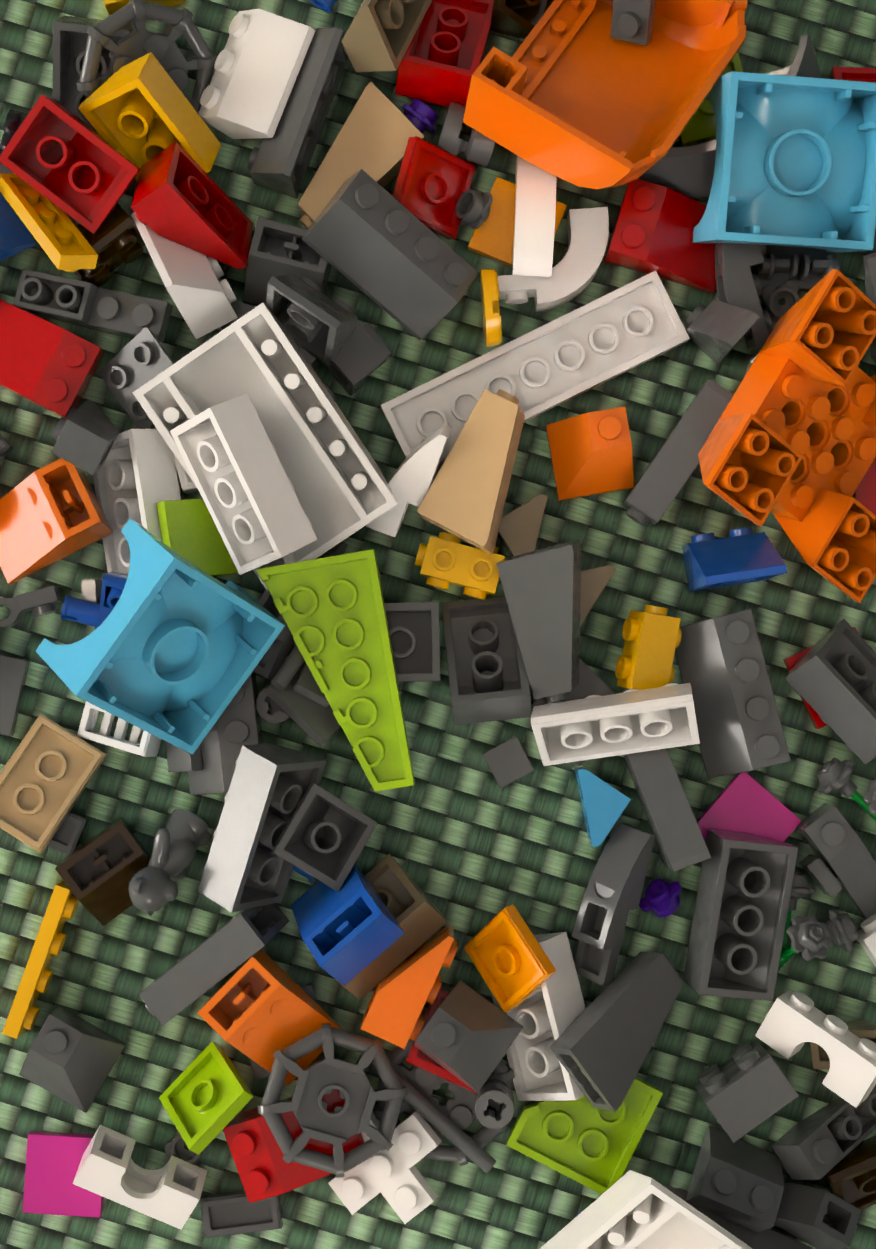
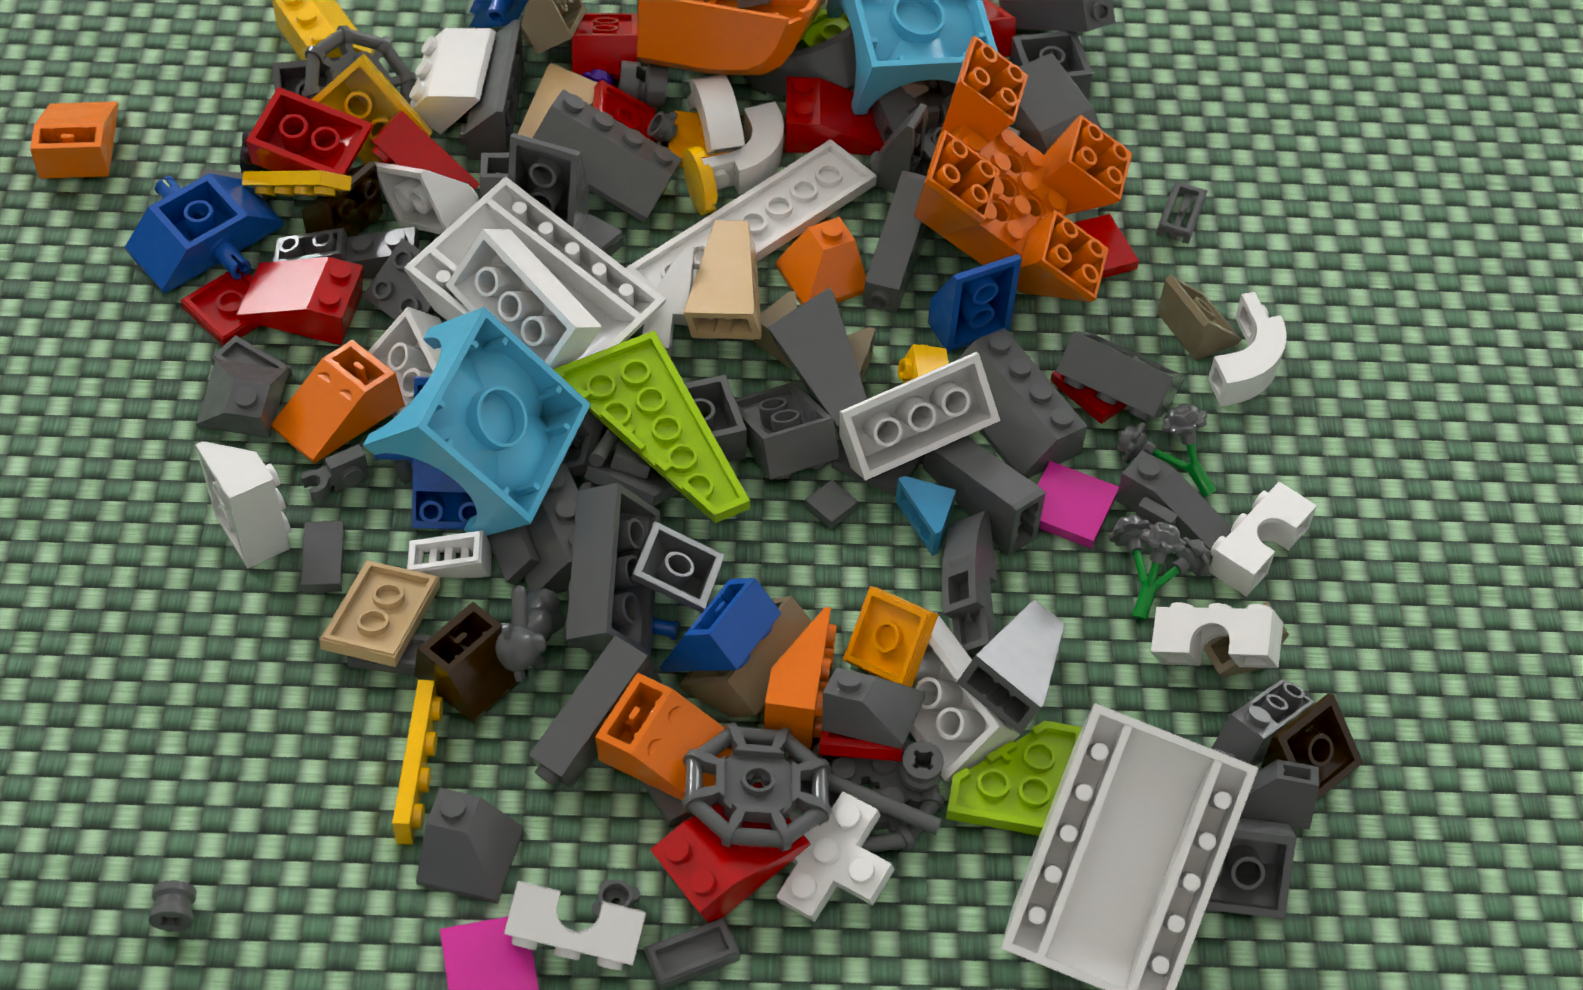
camera: 20 degrees left, 35 degrees down
dark grey slope [51,399,120,475] -> none
lime plate [159,1041,254,1155] -> none
yellow brick [415,532,505,600] -> none
dark purple plate [639,878,682,917] -> none
dark grey slope [683,829,798,1001] -> none
dark grey brick [694,1040,799,1143] -> none

